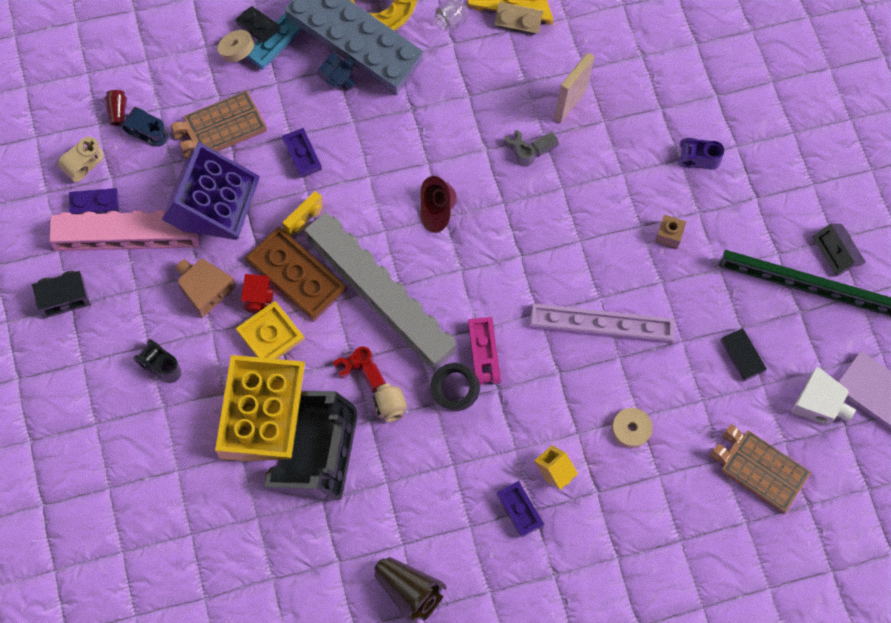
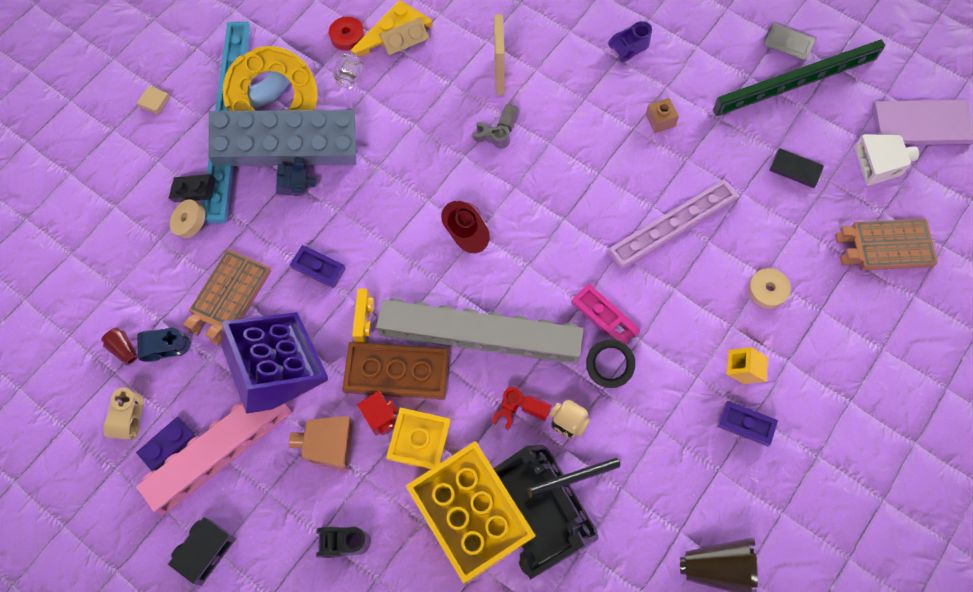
camera: 30 degrees left, 0 degrees up
none -> black bar [526,458,620,498]

